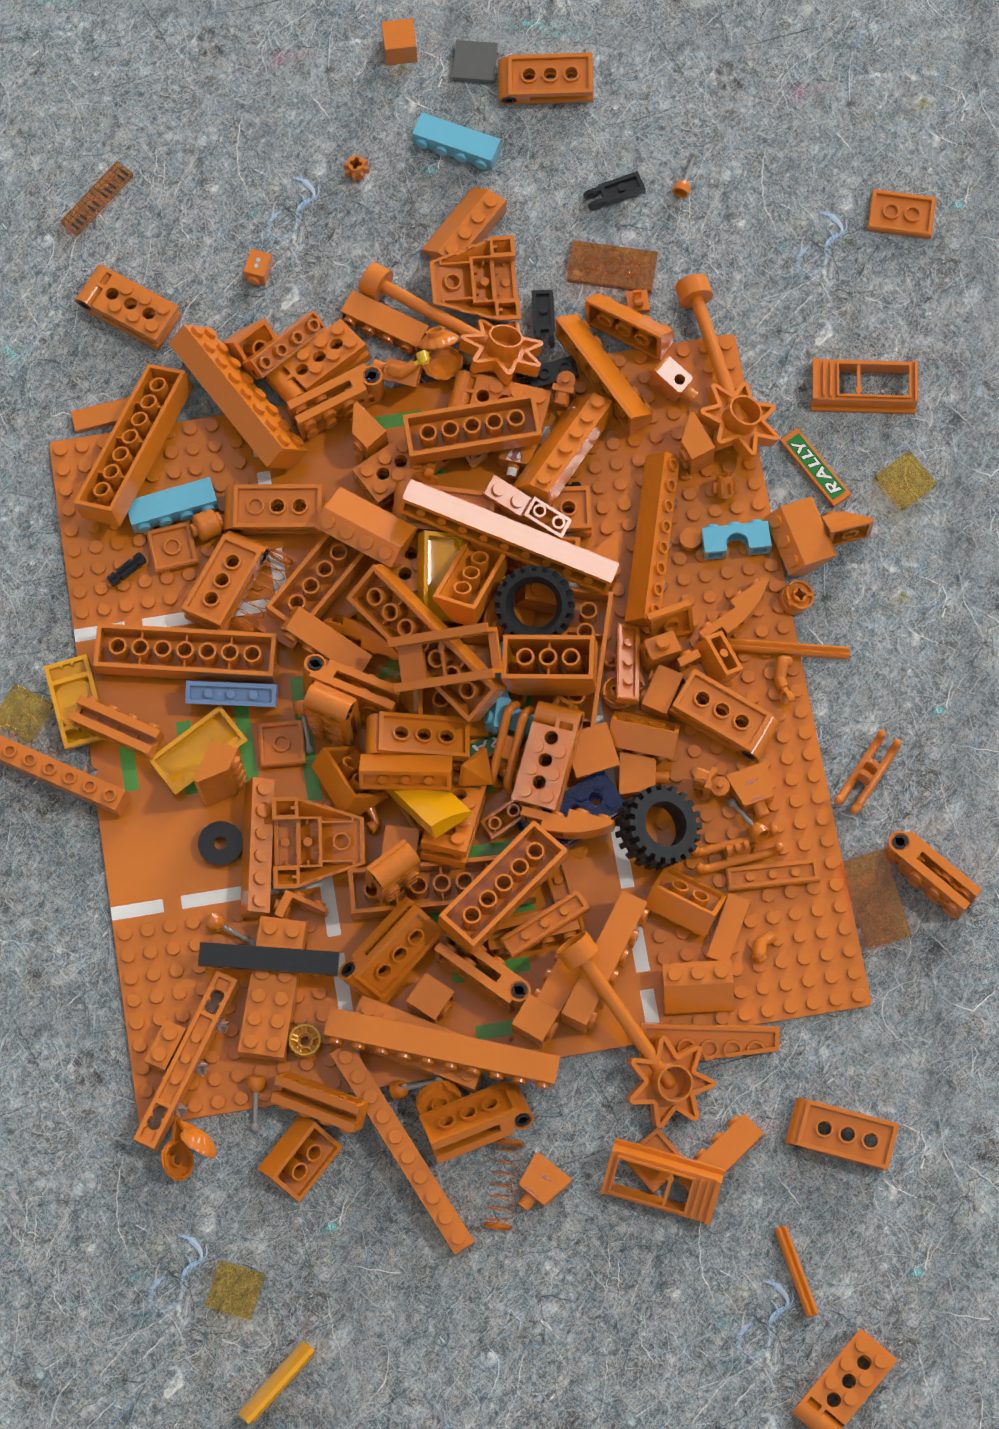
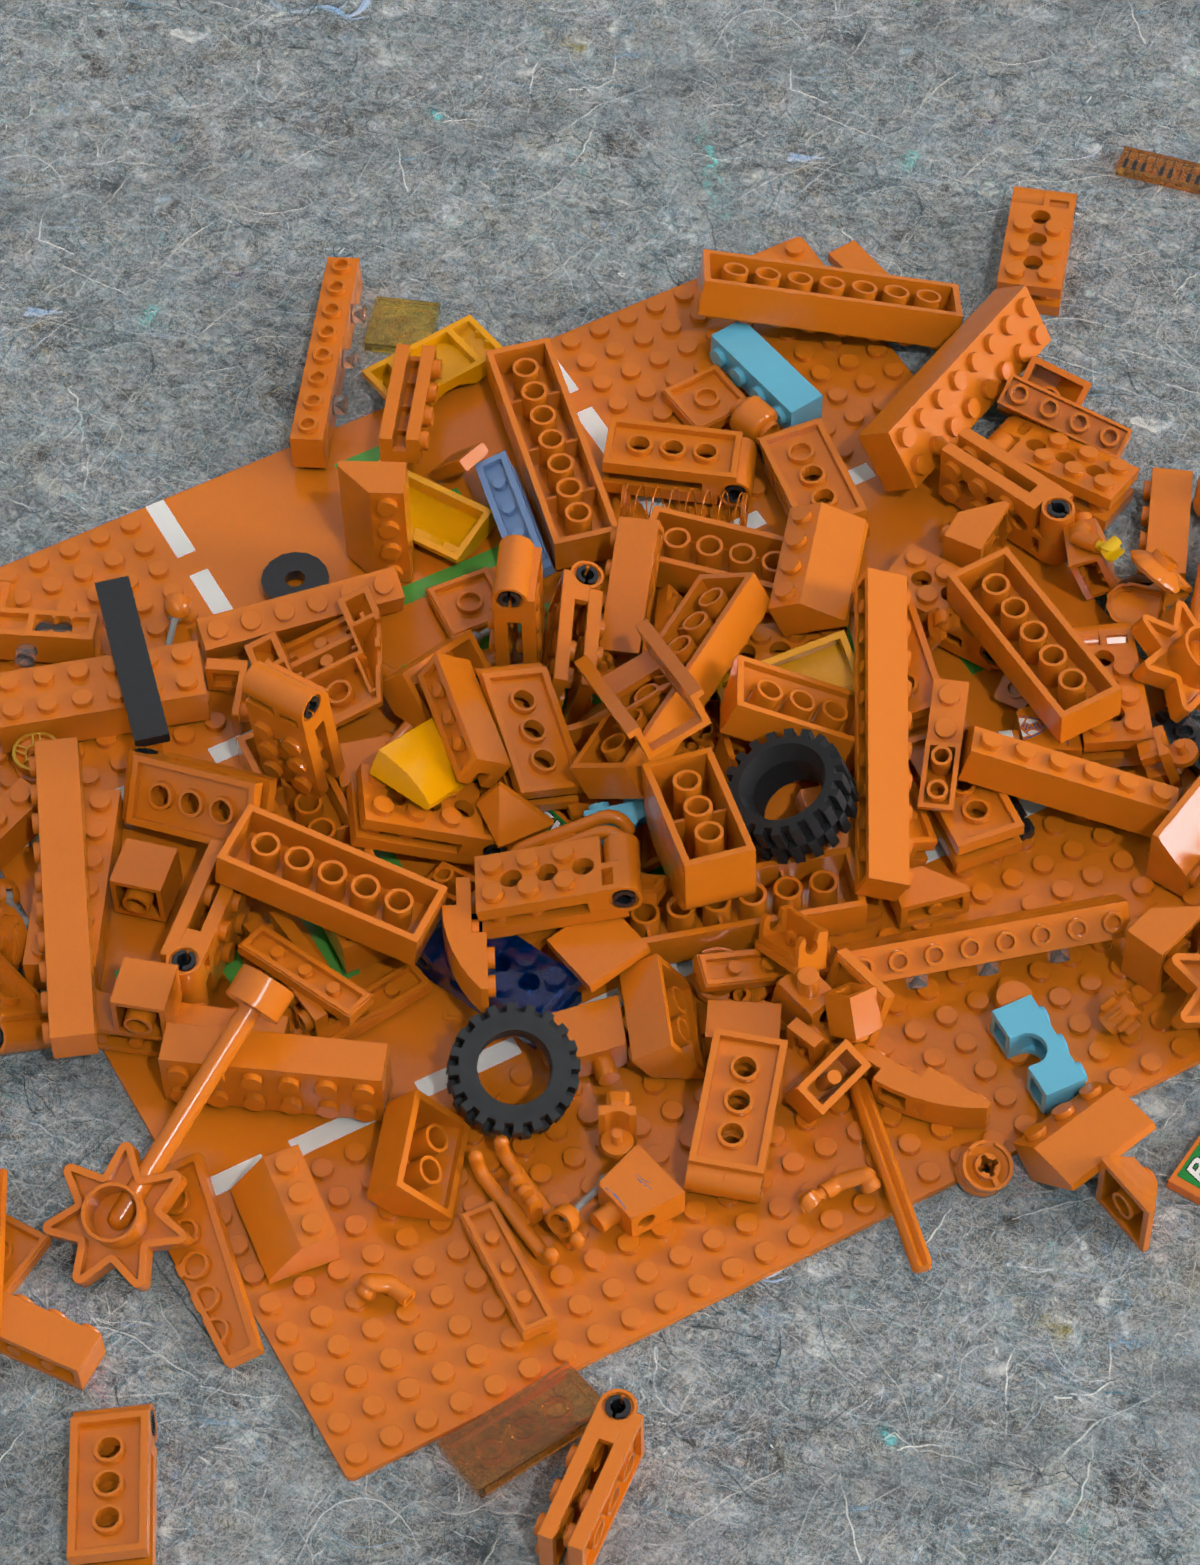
camera: 70 degrees right, 20 degrees down
black axle [107,552,147,587] -> none
orange brick [243,249,273,286] -> none
orange tile [706,893,751,961] -> none
orange piece [835,729,902,815] -> none
none -> orange tile [430,442,489,482]
none -> orange hinge [755,905,828,974]
none -> orange brick [823,982,882,1043]

